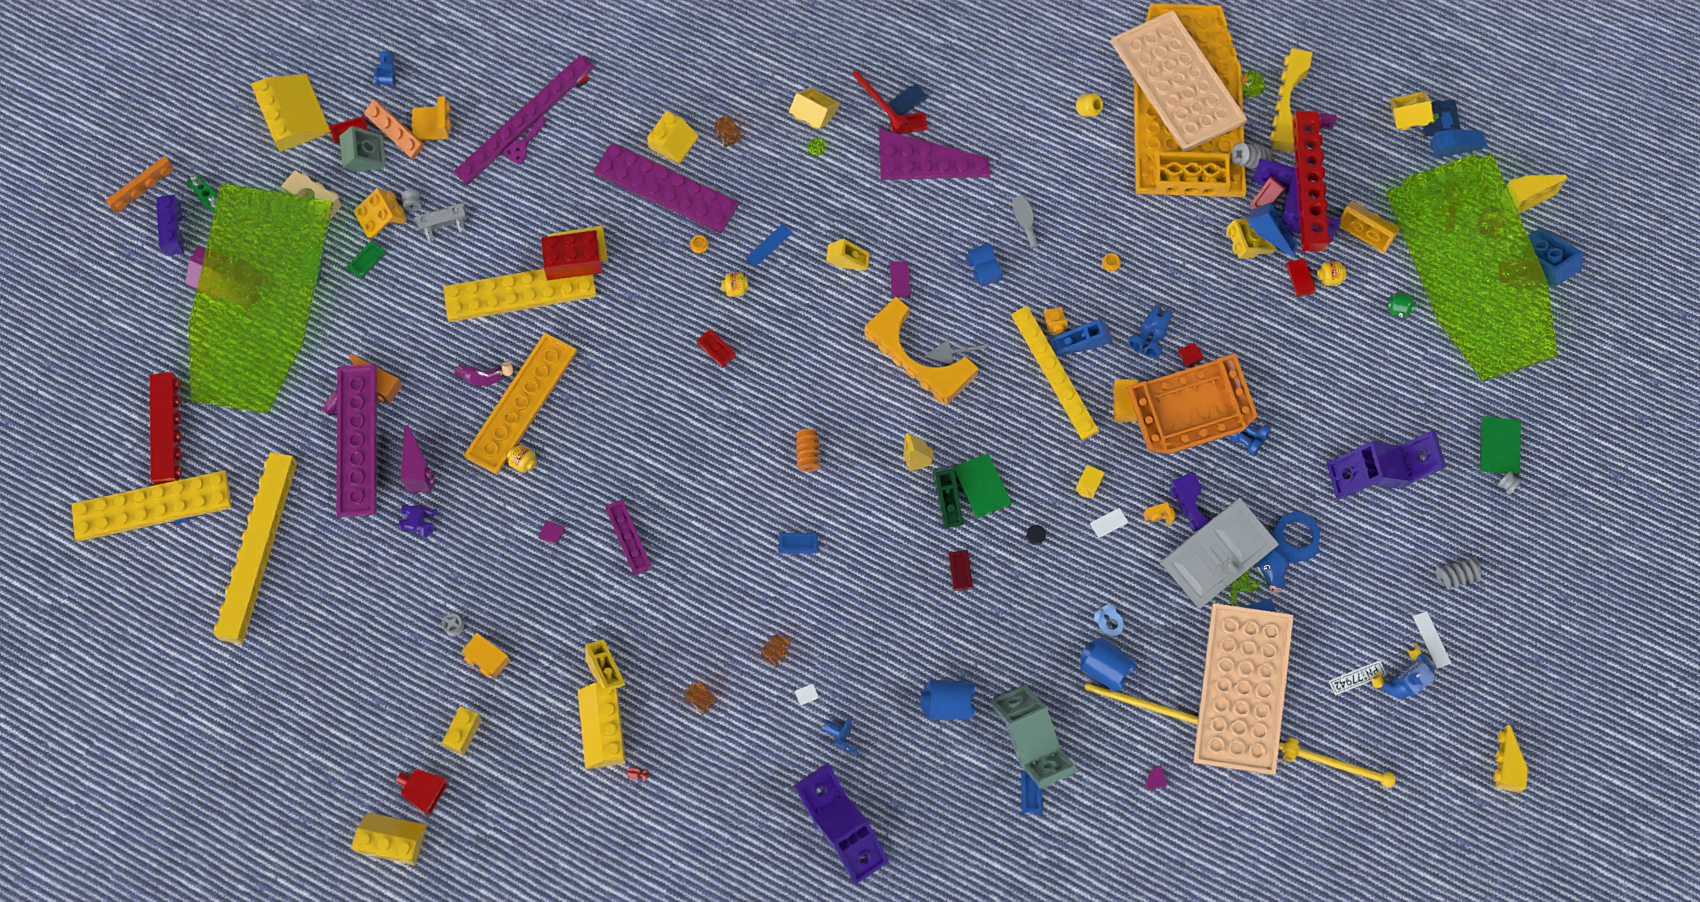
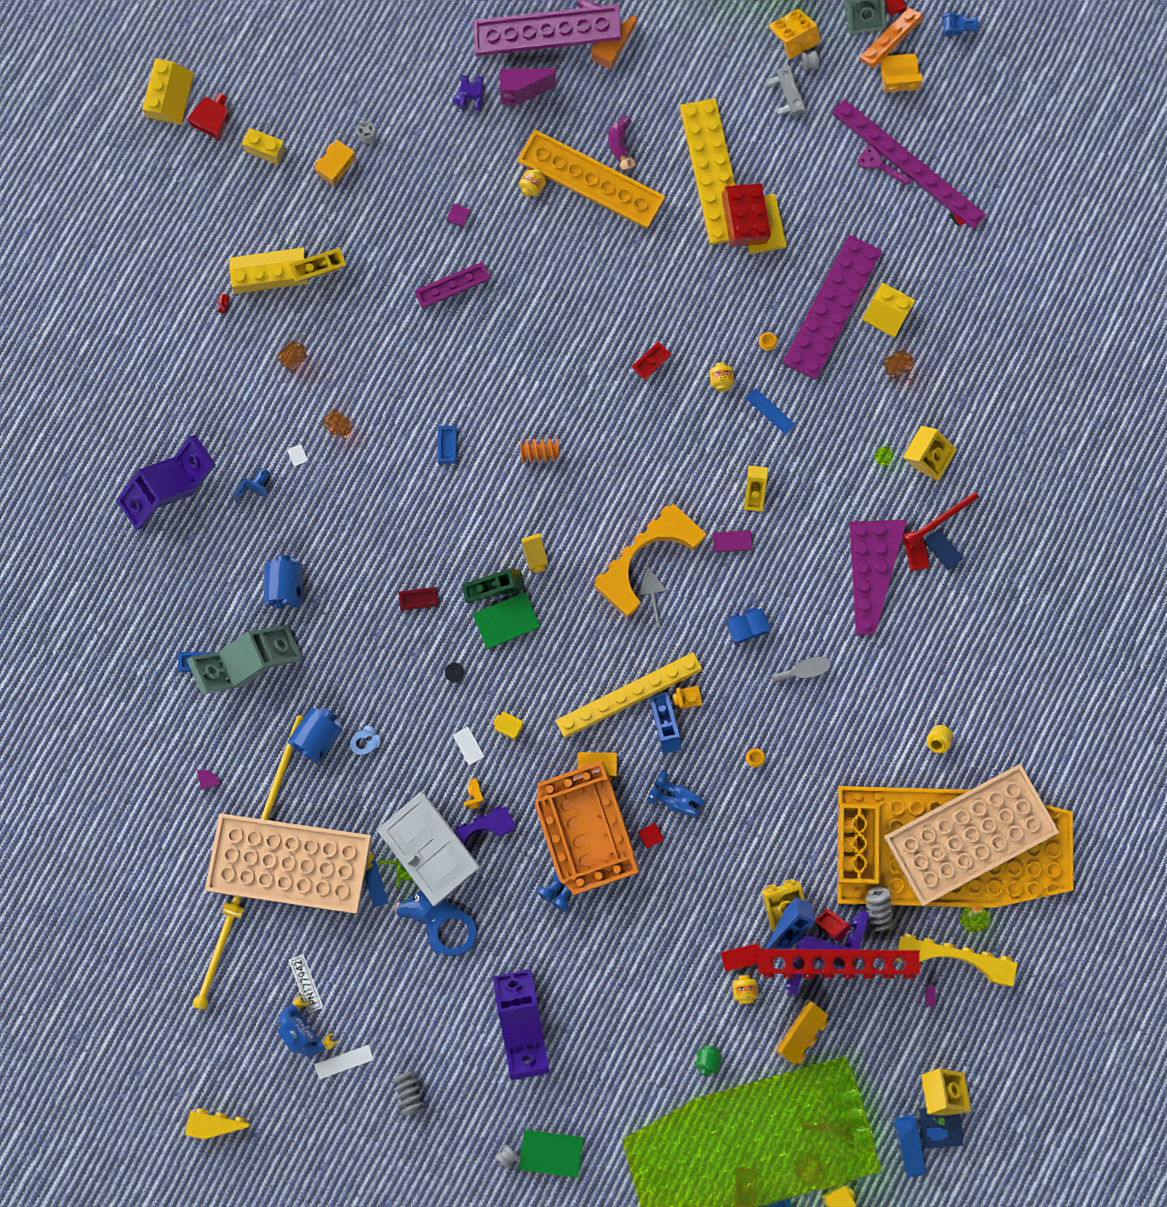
camera: 90 degrees right, 10 degrees up
green tile [346,240,386,279] -> none

